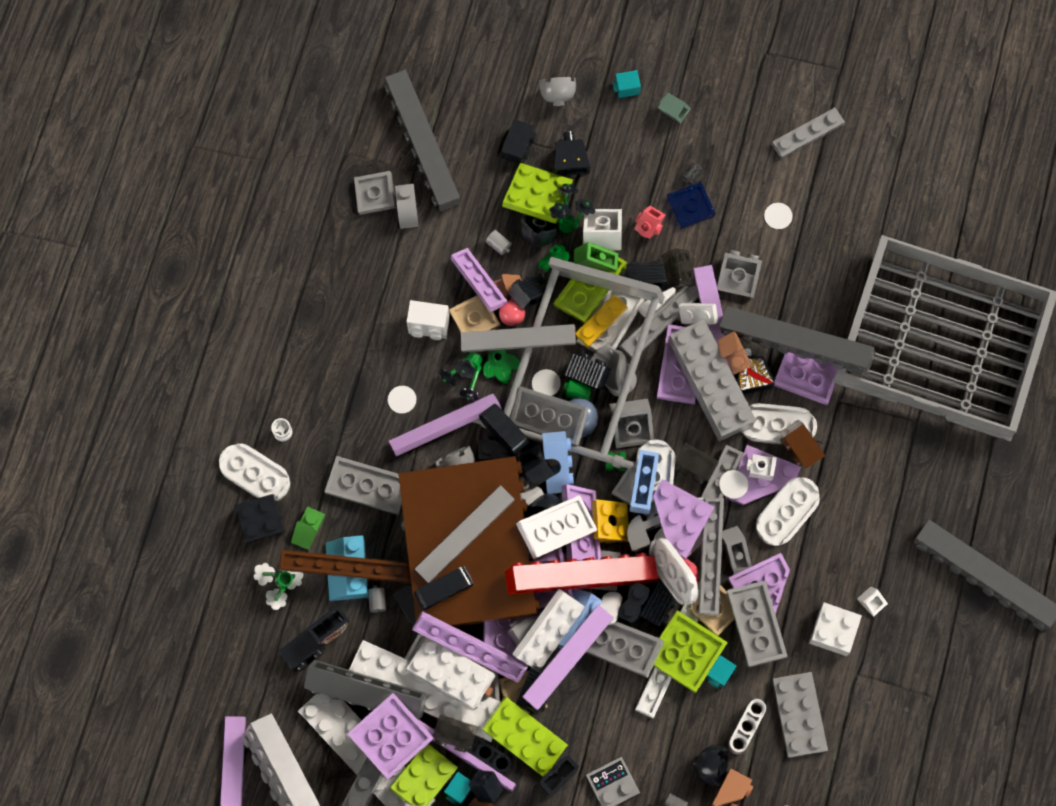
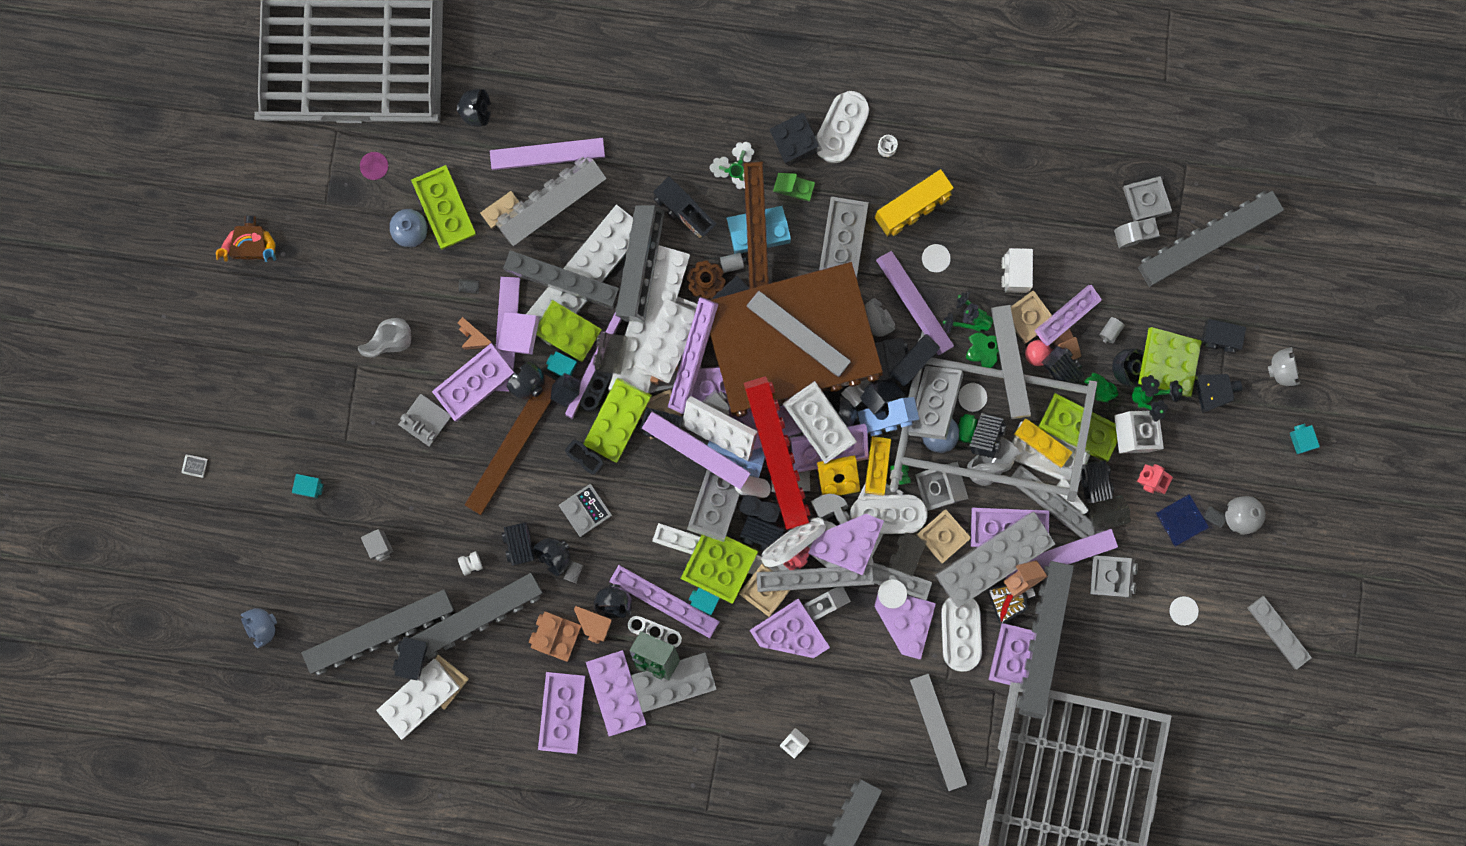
camera: 80 degrees right, 10 degrees up
lavender plate [347,693,434,780] -> none
black beam [414,566,474,611] -> none
bright green slope [574,242,618,272] -> none
light blue brick [629,450,659,515] -> none
sand green brick [658,93,691,124] -> none
white plate [678,303,719,324] -> none
light grey plate [727,581,788,668] -> none
white brick [746,454,777,481] -> none
white tile [756,477,820,546] -> none
reddish brown brick [780,420,825,469] -> none
white brick [809,603,862,656] -> none
none -> lavender plate [586,650,646,736]
none -> lavender tile [609,565,719,638]
none -> brick [629,631,680,680]
none -> reddish brown plant [687,261,725,299]
none -> yellow plate [865,436,891,496]
none -> yellow brick [875,169,954,237]
none -> light grey tile [910,674,967,791]
none -> tan plate [916,509,971,564]
none -> light grey cylinder [1225,496,1266,535]

